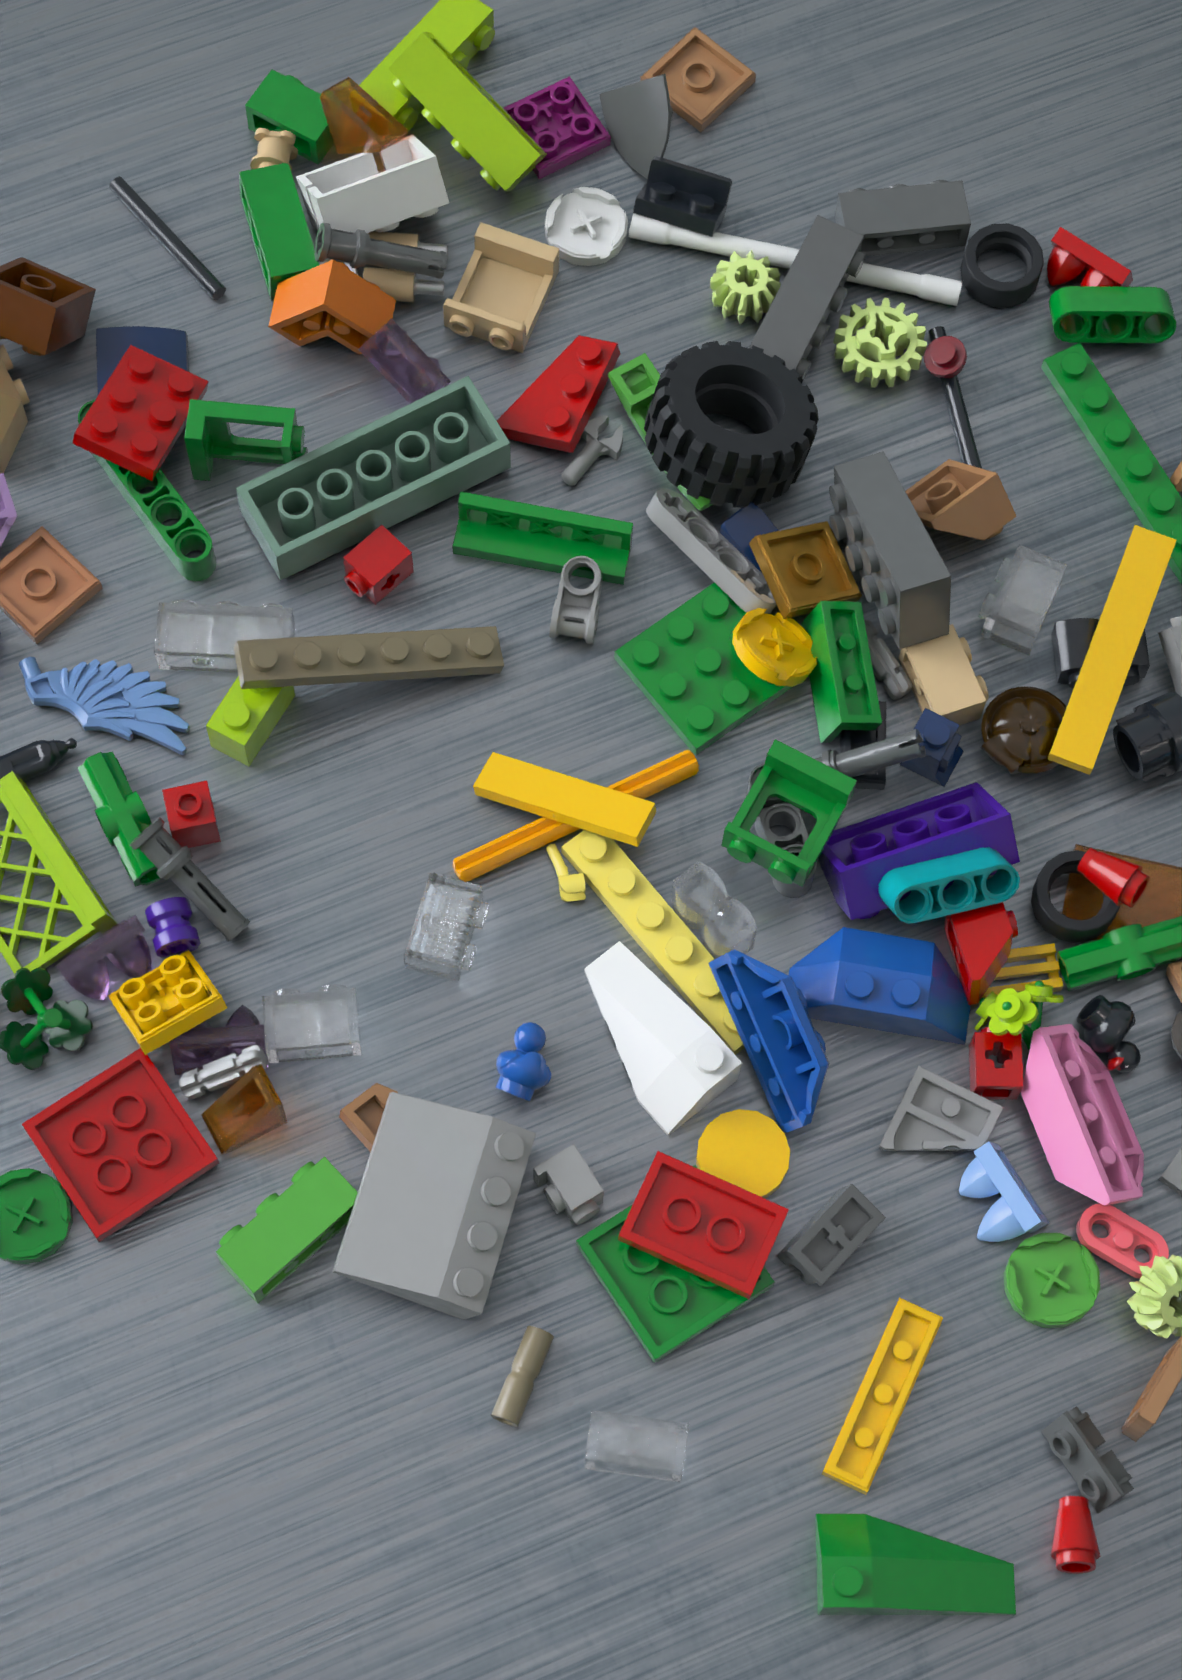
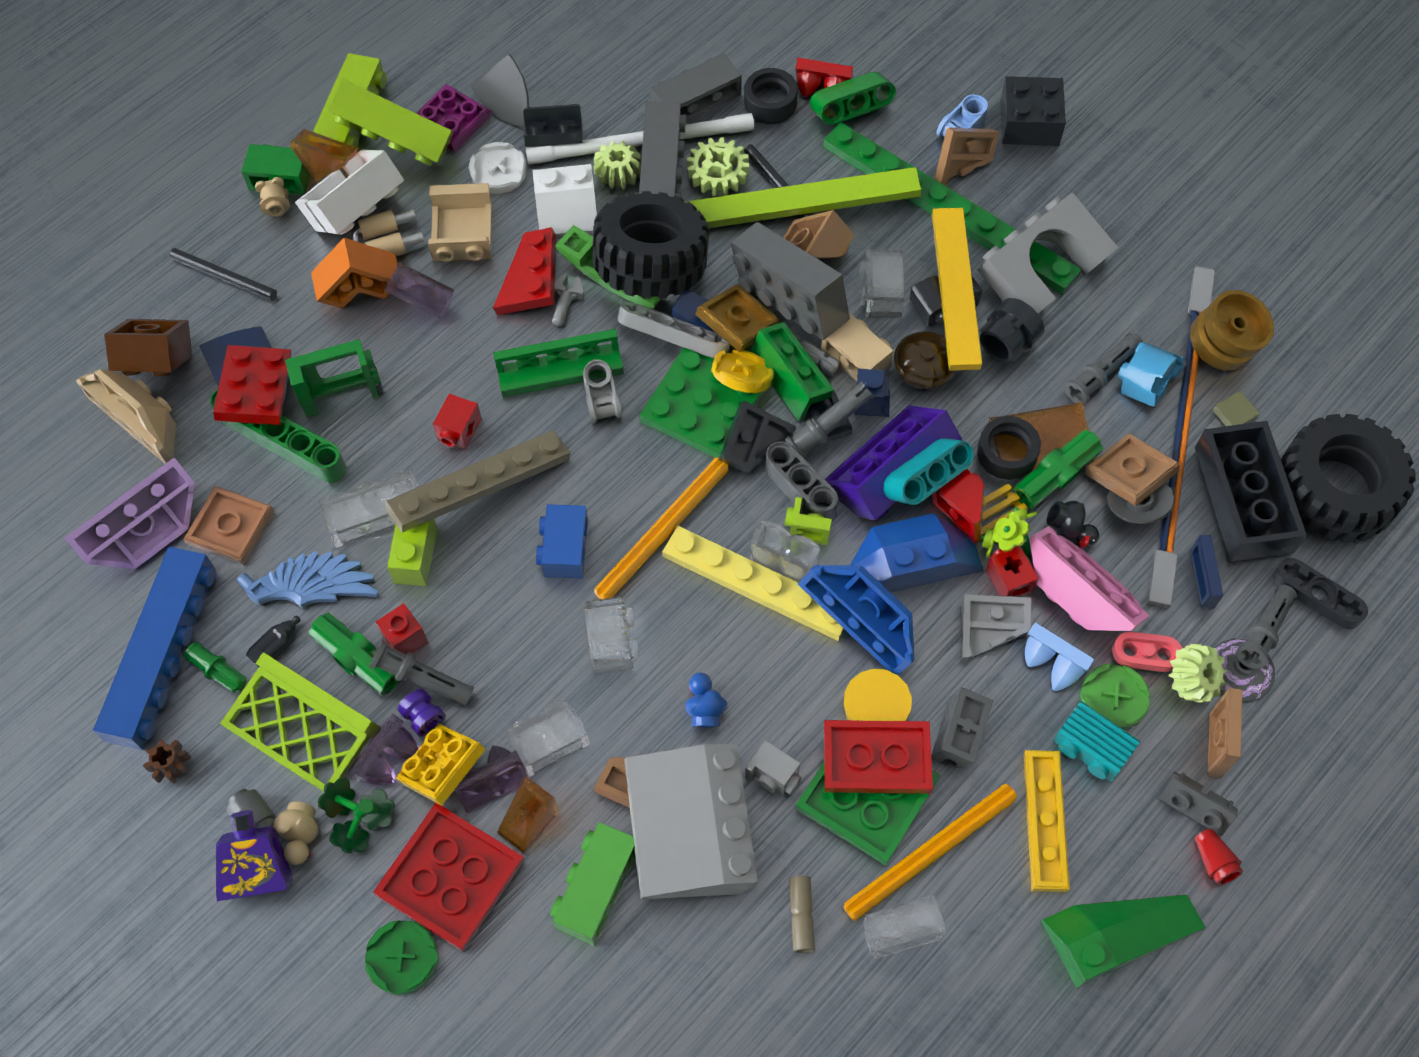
camera: 20 degrees left, 5 degrees down
light grey axle [179,1045,268,1099] -> none
sand green brick [236,376,511,581] -> none
green panel [239,163,319,300] -> none
dark grey pin [314,222,447,279] -> none
yellow tile [473,752,657,847] -> none
light yellow hand [546,843,586,902] -> none
white wedge [584,941,742,1136] -> none
medium nougat tile [640,27,756,132] -> none
green window [721,739,857,887] -> none
dark red plate [924,336,967,378] -> none
red cone [1077,848,1150,908] -> none
none -> white slope [533,164,597,237]
none -> blue brick [536,504,588,579]
none -> lime tile [685,167,921,228]
none -> black wing [718,401,796,473]
none -> lime bracket [785,497,832,545]
none -> light orange axle [843,784,1017,921]
none -> teal brick [1053,701,1141,782]

